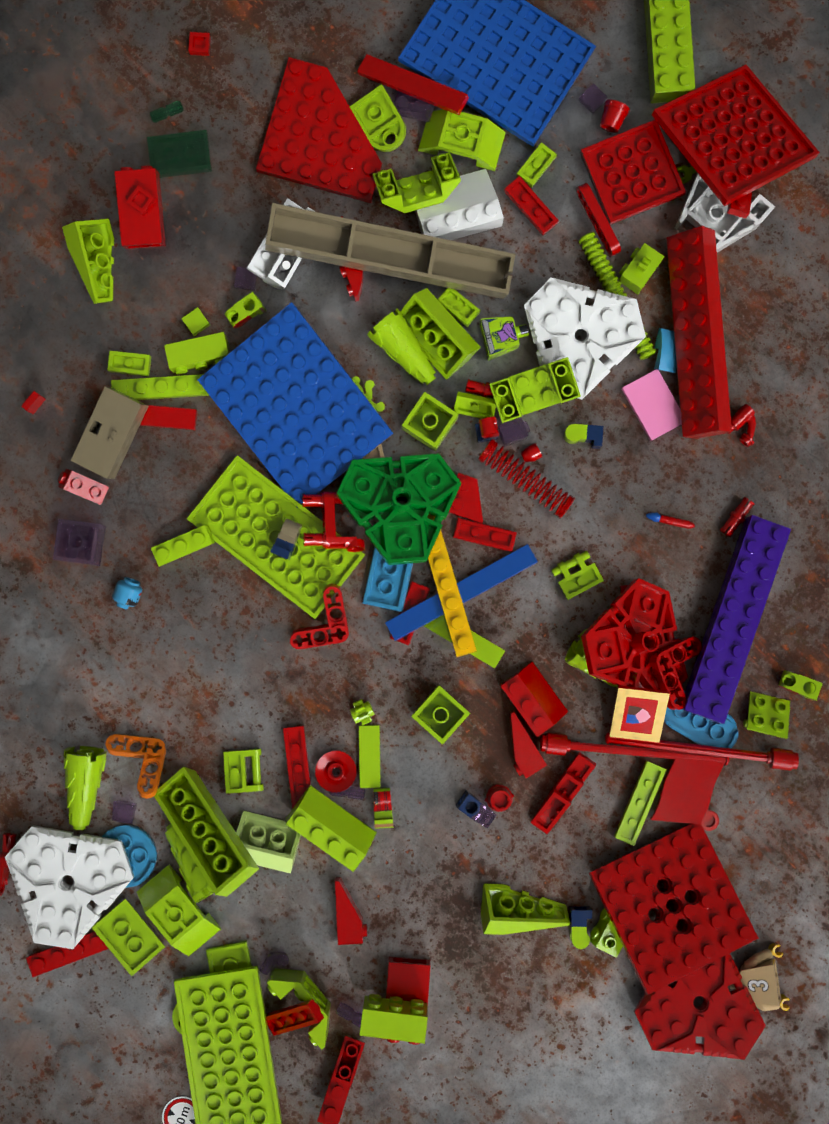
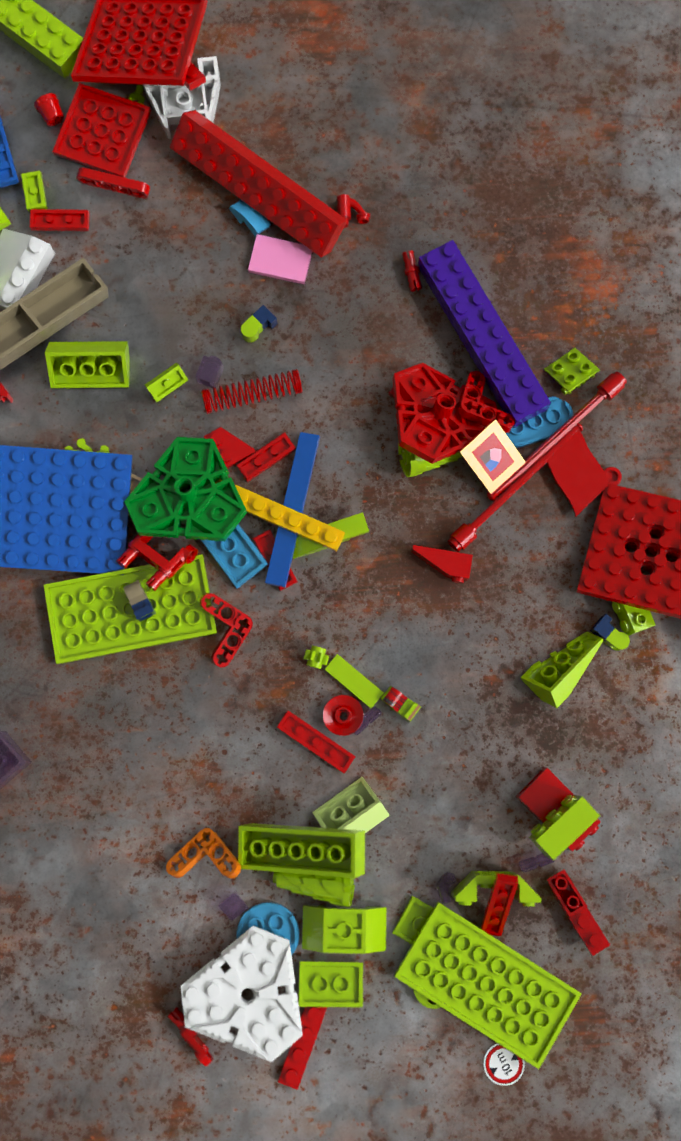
camera: 55 degrees left, 5 degrees down
lime cone [63,746,107,830] -> none
dark azure head [112,577,143,609] -> none
lime plate [151,524,215,567] -> none
lime plate [223,749,264,794] -> none
lime slope [286,785,377,872] -> none
red slope [335,877,368,945] -> none
lime cone [367,308,436,385] -> none
lime brick [402,392,459,452] -> none
lime brick [411,685,470,745] -> none
lime plate [437,288,480,327] -> none
leg [455,790,497,829] -> none
red pin [465,379,494,398] -> none
red leg [474,417,499,443] -> none
torso [479,317,529,361] -> none
red piece [484,784,514,812] -> none
lime slope [489,357,581,423] -> none
red slope [499,662,568,737] -> none
red hose [521,443,543,462] -> none
white plate [524,277,646,400] -> none
red slope [531,752,596,835] -> none
lime plate [551,551,604,600] -> none
clear purple tile [579,83,608,113] -> none
lime piece [579,232,656,360] -> none
lime plate [614,760,667,846] -> none
lime brick [618,243,665,295] -> none
red piece [646,512,695,529] -> none
lime leg [778,670,823,701] -> none

